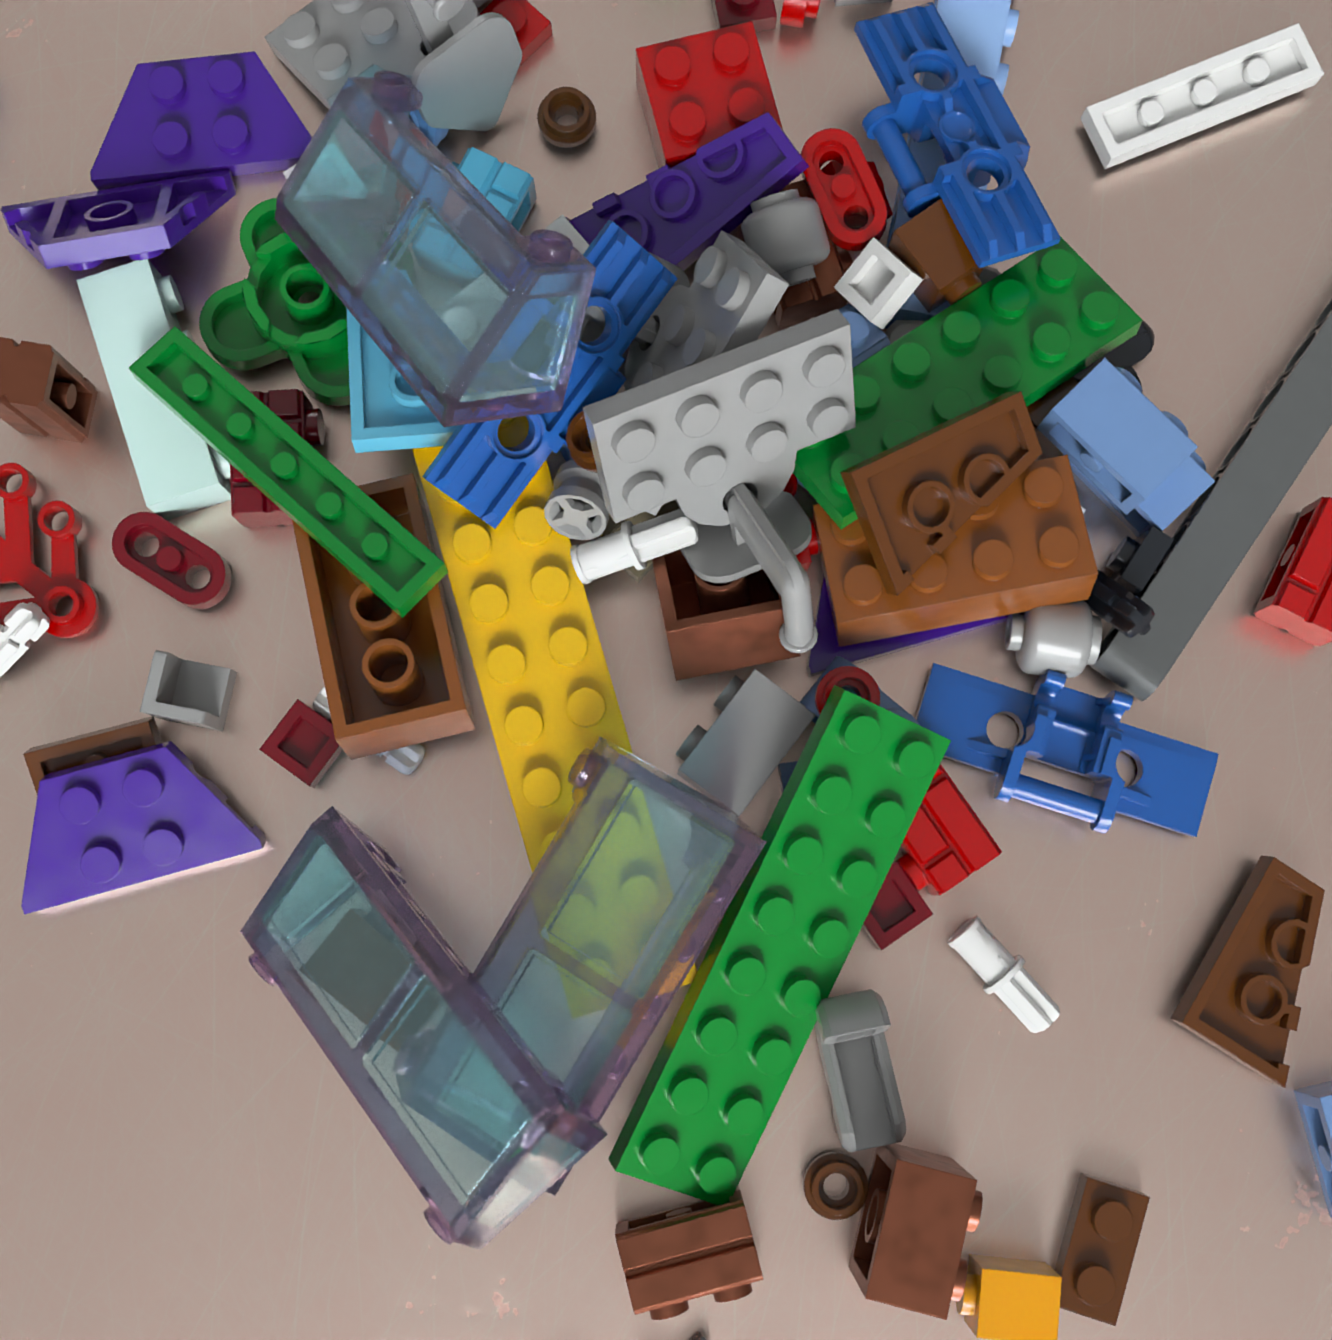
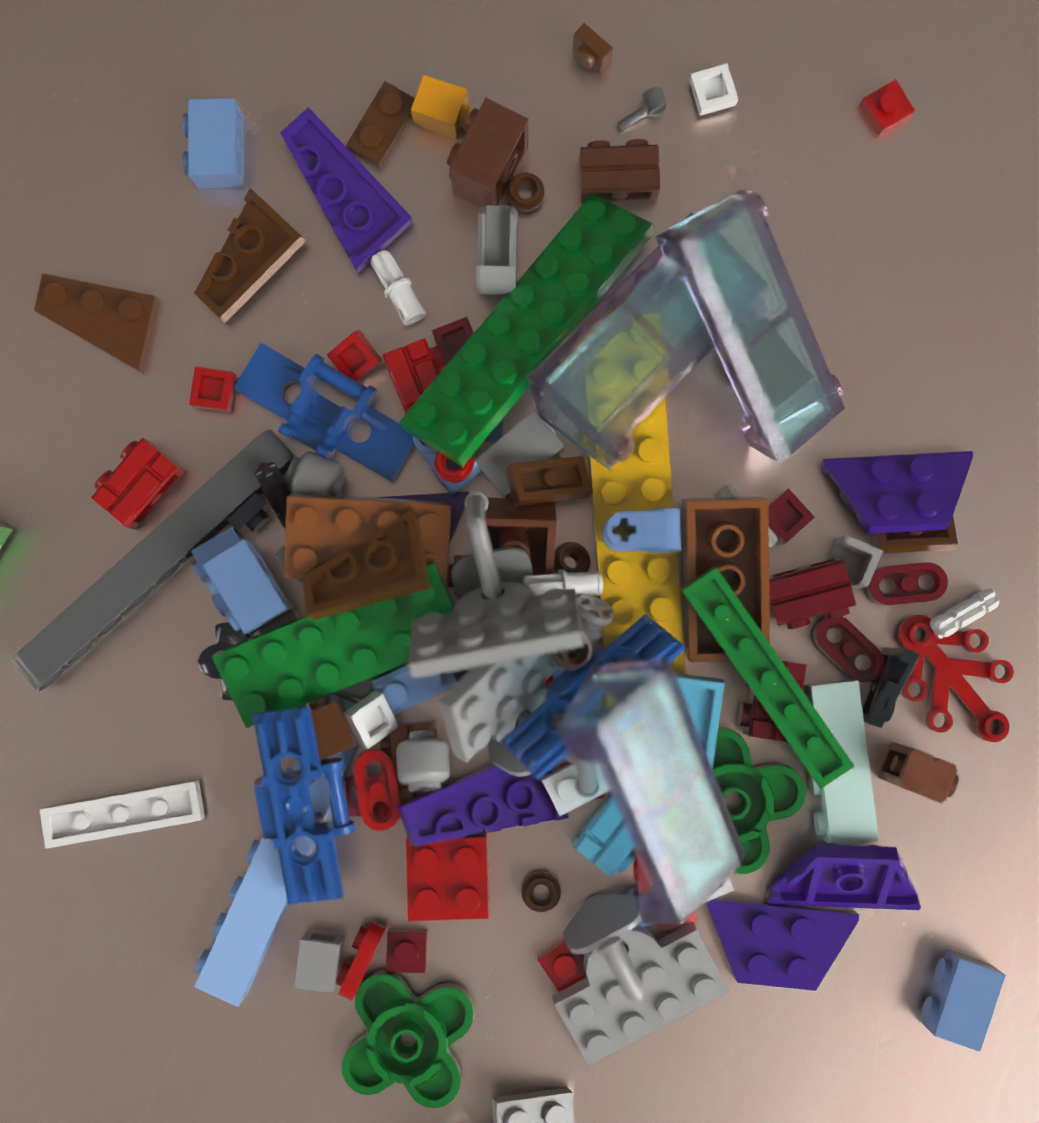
camera: 160 degrees left, 5 degrees up
none -> red plate [189,367,236,413]
none -> dark purple wing [280,107,414,274]
none -> red plate [327,329,383,382]
none -> reddish brown plate [505,456,593,507]
none -> reddish brown plate [554,542,591,574]
none -> medium blue piece [602,508,681,553]
none -> dark red brick [769,556,856,629]
none -> black wing [862,647,920,728]
none -> dark red plate [866,562,948,606]

